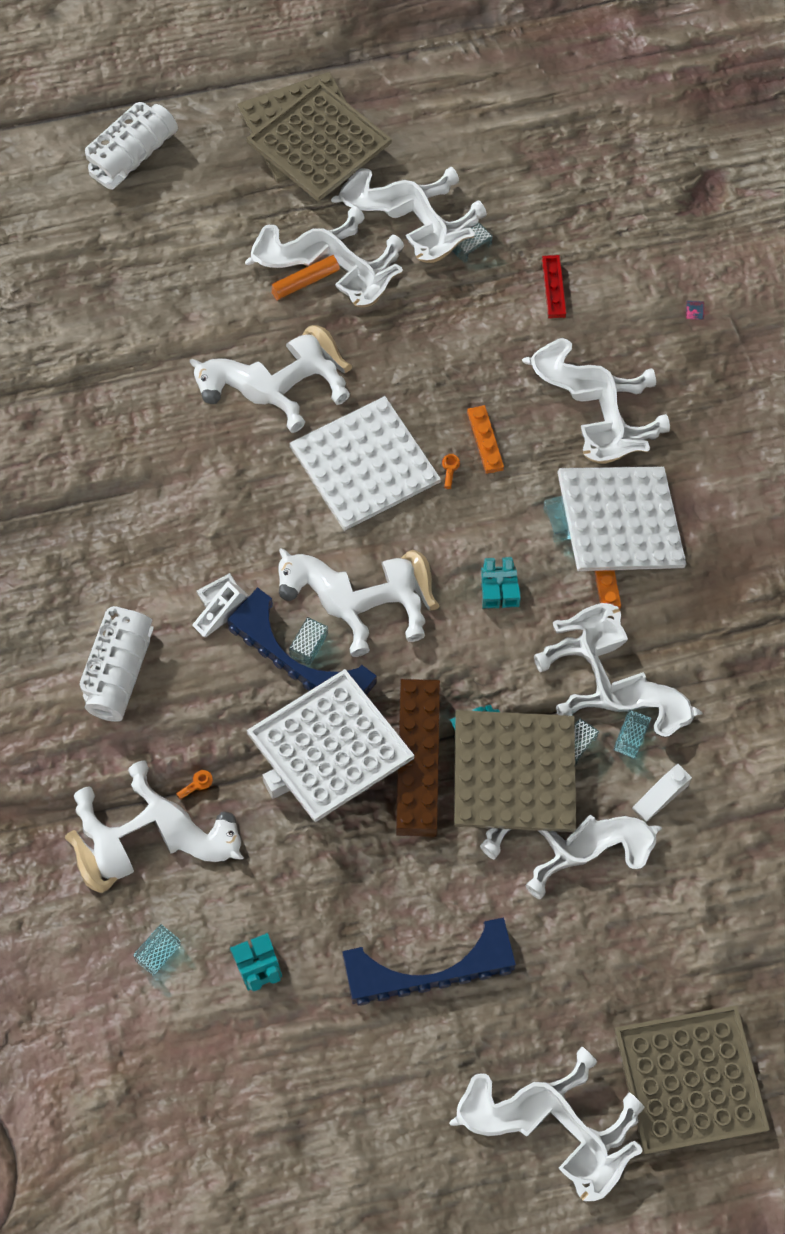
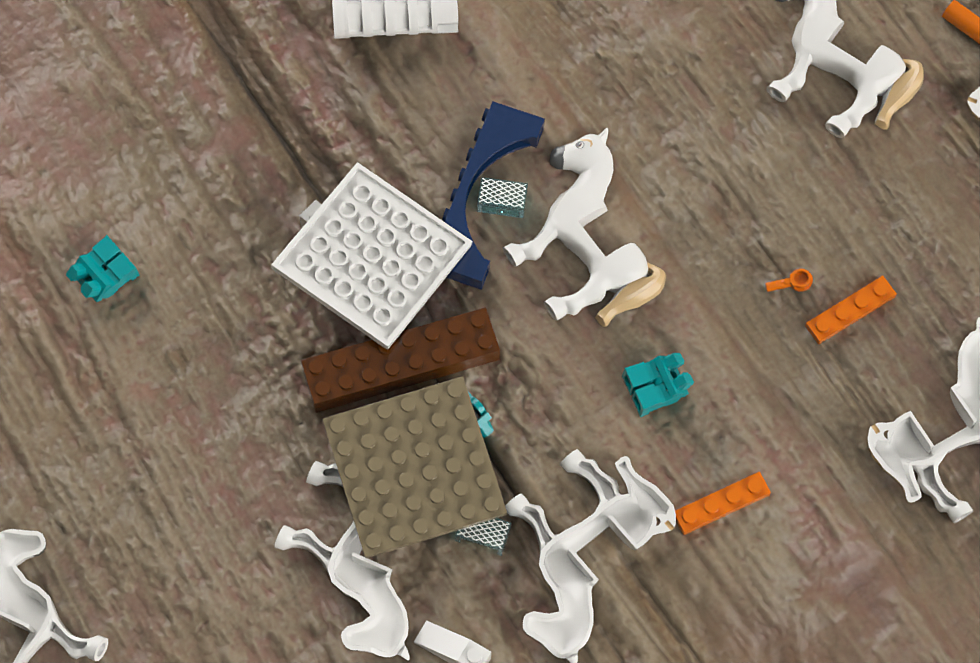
camera: 70 degrees right, 5 degrees up
white animal [65,760,244,893] -> none
clear light blue panel [133,924,181,976] -> none
orange plate [176,770,213,800] -> none
white slope [192,581,249,638] -> none
white tile [197,573,237,607] -> none
white plate [290,396,441,531] -> none
dark blue arch [342,917,516,1006] -> none
clear light blue panel [543,496,571,542] -> none
white plate [558,467,687,571] -> none
clear light blue panel [613,709,651,759] -> none

